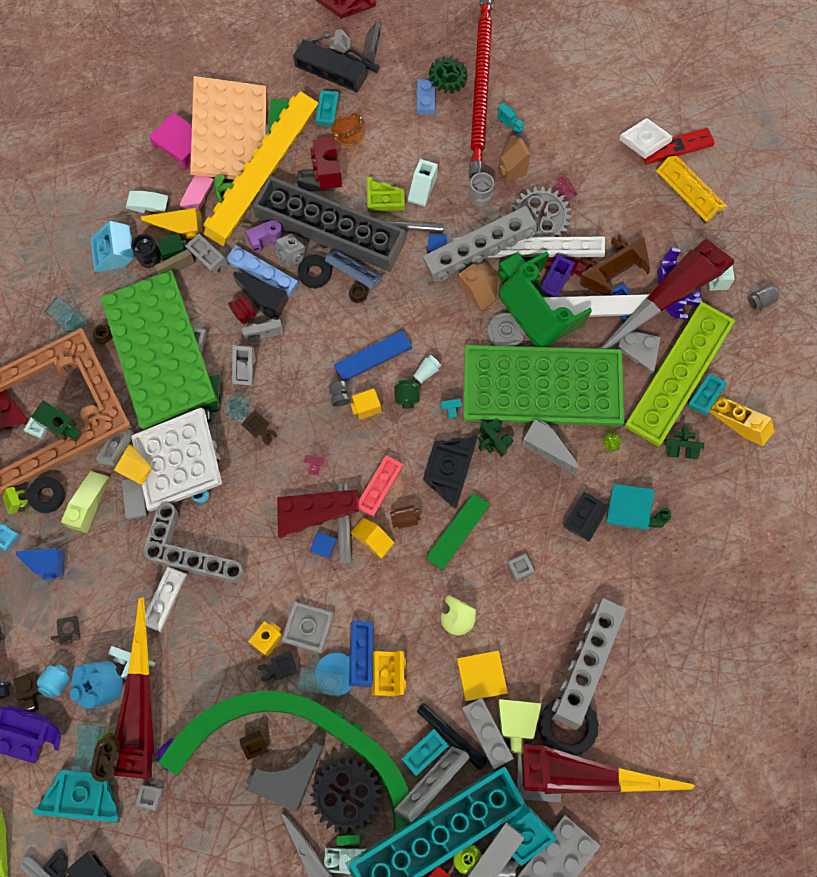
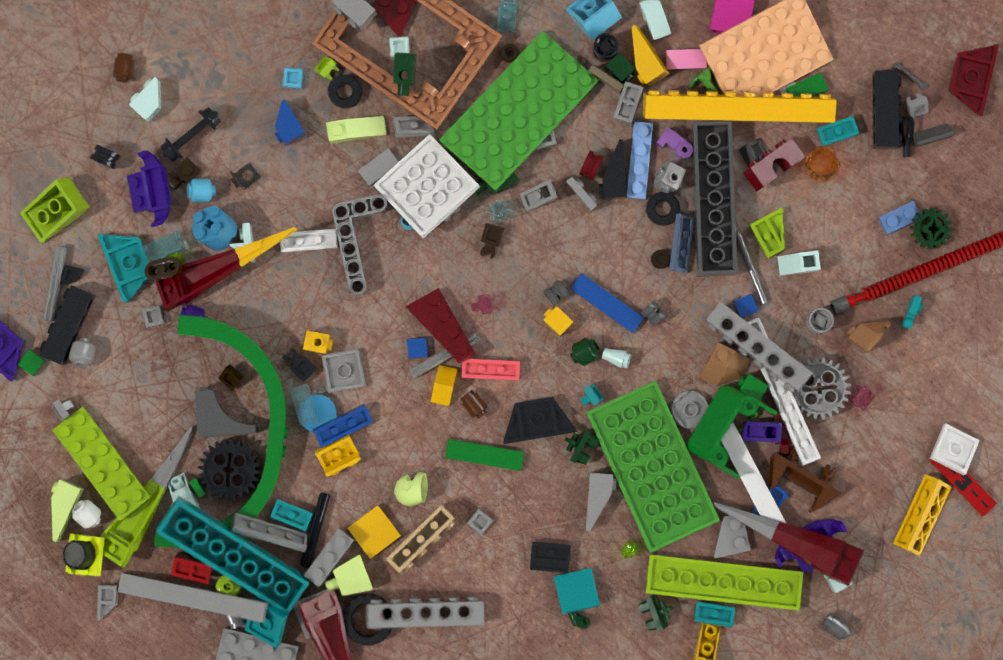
camera: 65 degrees right, 15 degrees up
yellow slope [114,444,152,485] -> none
none -> tan brick [386,505,455,573]
none -> dark grey wheel [640,300,667,327]

